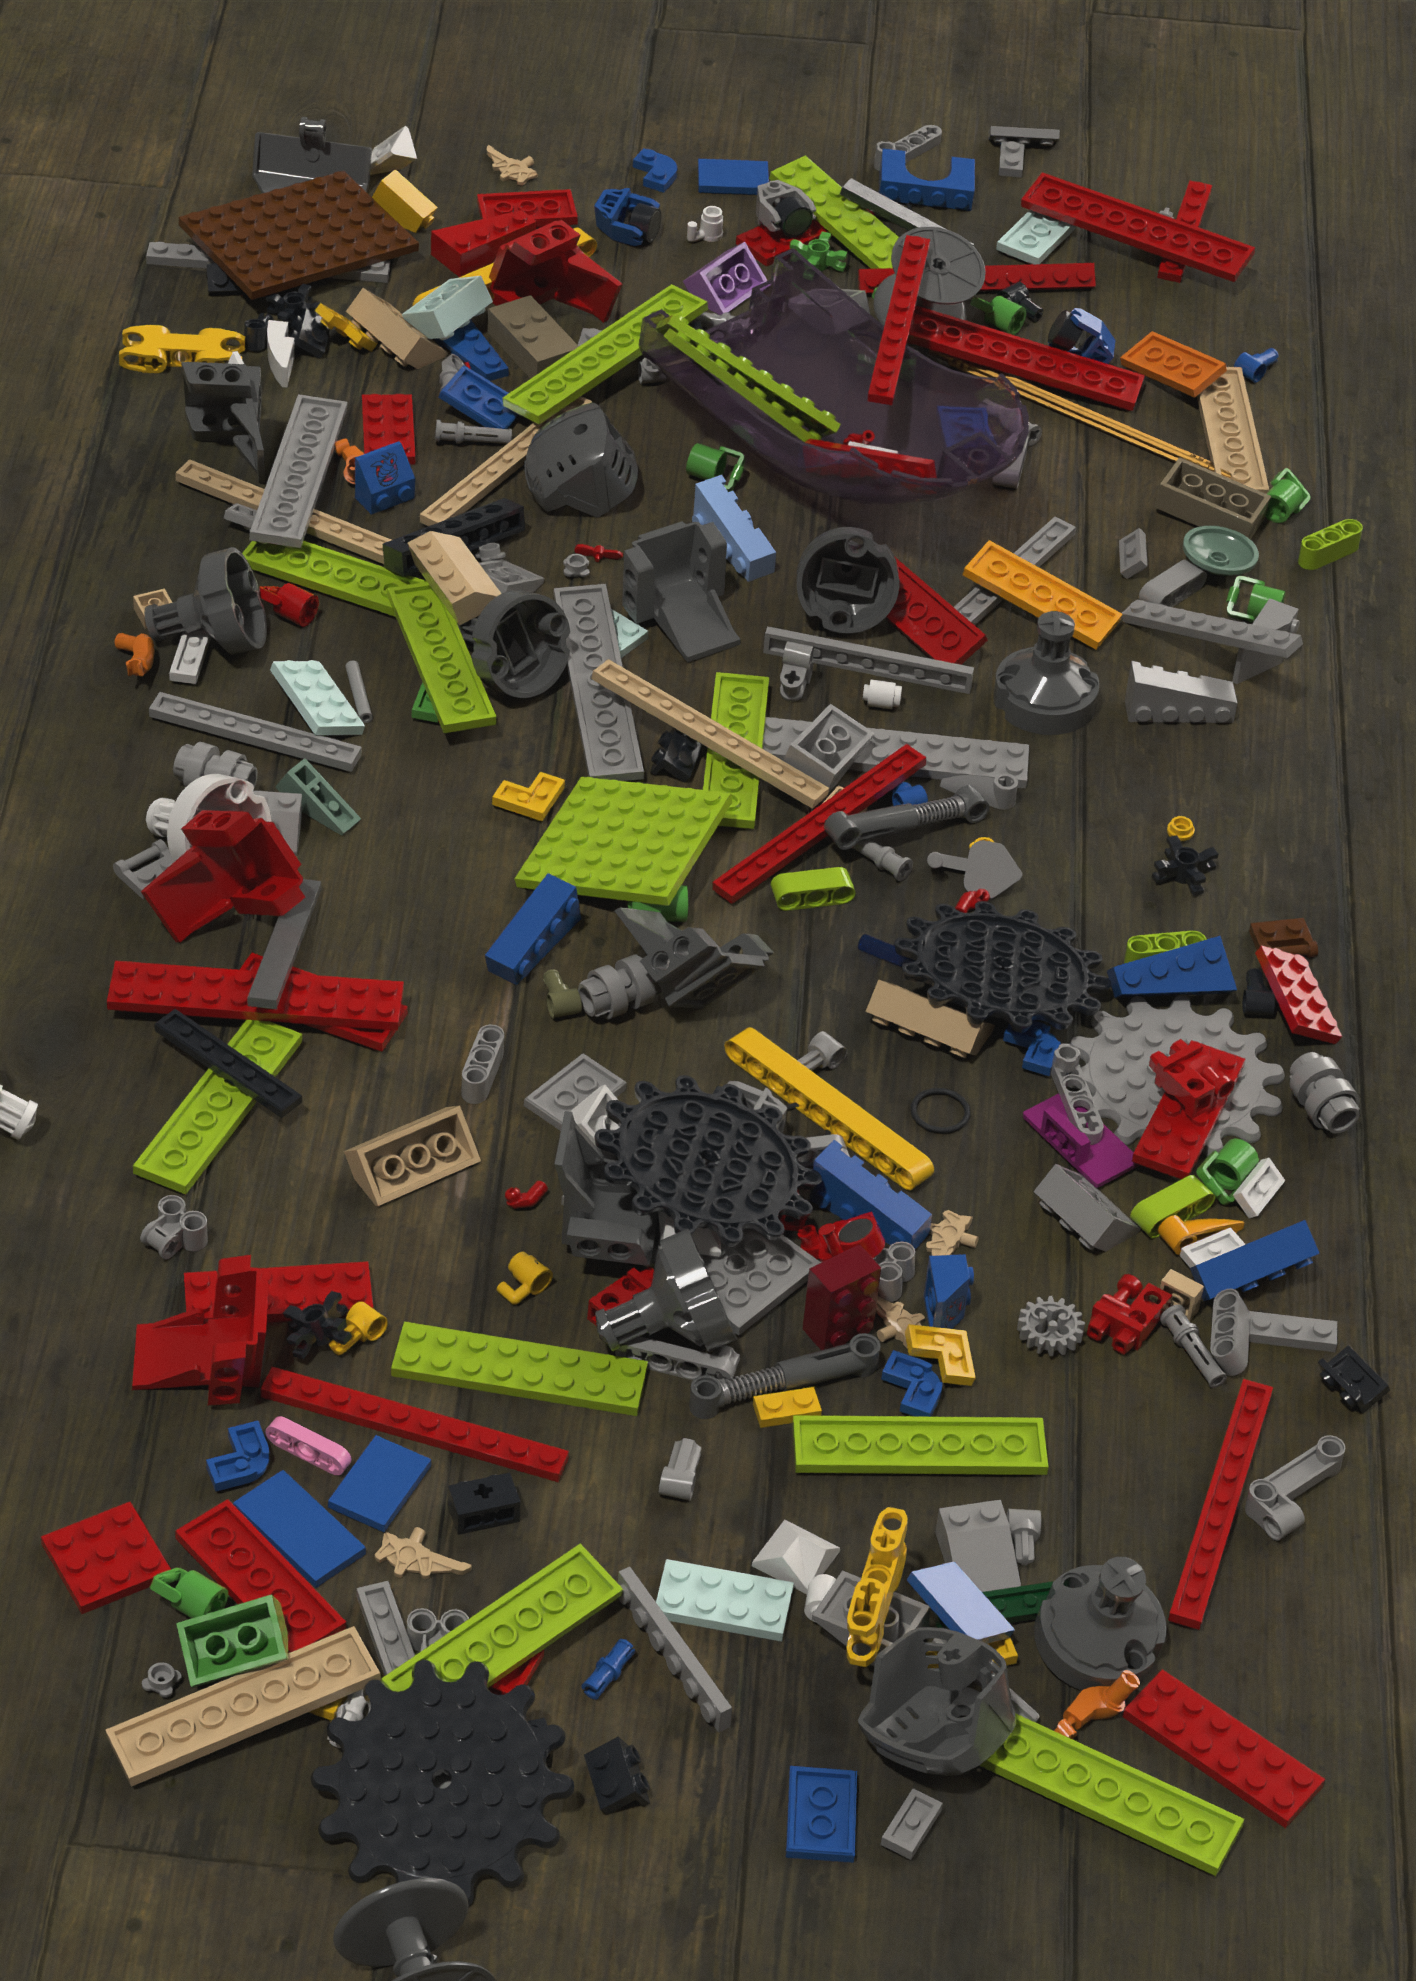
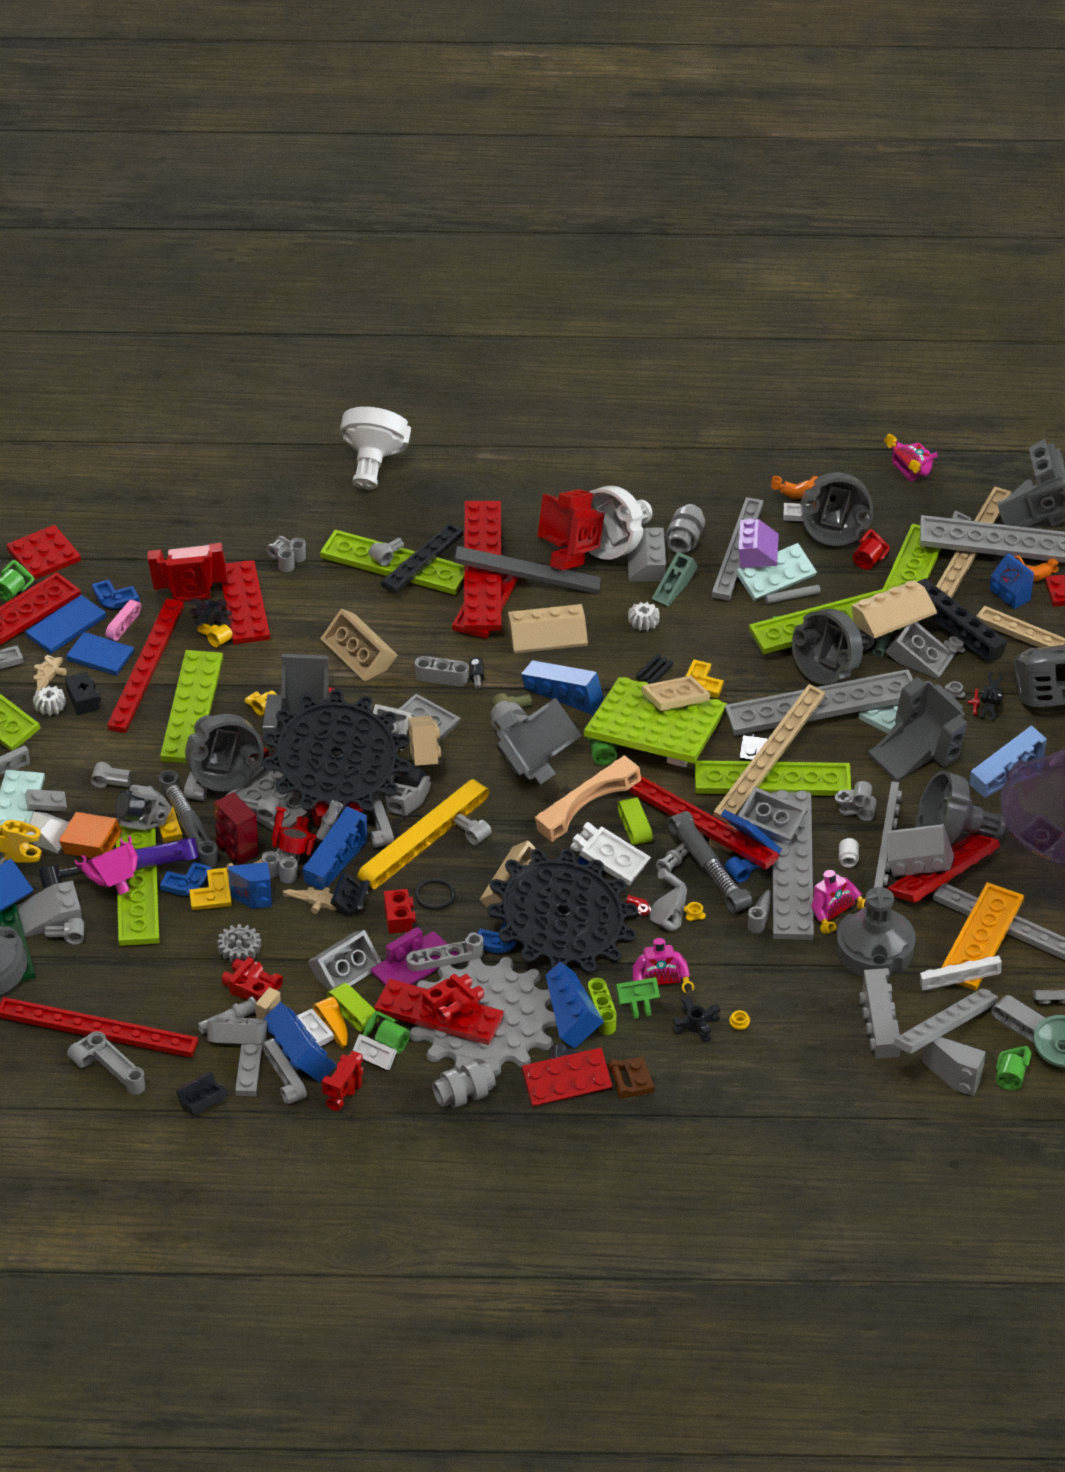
camera: 90 degrees right, 0 degrees up
none -> light grey plate [25,789,67,812]
none -> white gear [33,686,66,716]
none -> dark purple piece [39,838,199,888]
none -> orange brick [59,812,122,858]
none -> dark pink torso [75,836,138,895]
none -> light grey piece [115,785,172,830]
none -> light grey axle [242,795,281,822]
none -> light grey beam [262,1038,307,1104]
none -> light grey pin [316,800,343,840]
none -> red hips [322,1051,364,1111]
none -> black bracket [330,872,370,917]
none -> light grey axle [369,538,404,566]
none -> red brick [384,889,416,934]
none -> tan brick [408,715,441,766]
none -> black piece [469,657,484,689]
none -> tan slope [508,604,588,654]
none -> light nougat arch [535,755,641,842]
none -> white tile [570,822,651,886]
none -> bright green hinge [615,977,660,1019]
none -> white gear [628,601,659,632]
none -> dark pink torso [633,938,694,993]
none -> black tile [636,654,673,684]
none -> tan plate [641,676,710,711]
none -> blue tile [721,809,782,853]
none -> medium lavender slope [739,518,779,568]
none -> torso [811,870,866,934]
none -> torso [884,434,937,482]
none -> light grey slope [886,824,954,877]
none -> white plate [920,956,1001,991]
none -> black pin [980,672,1004,719]

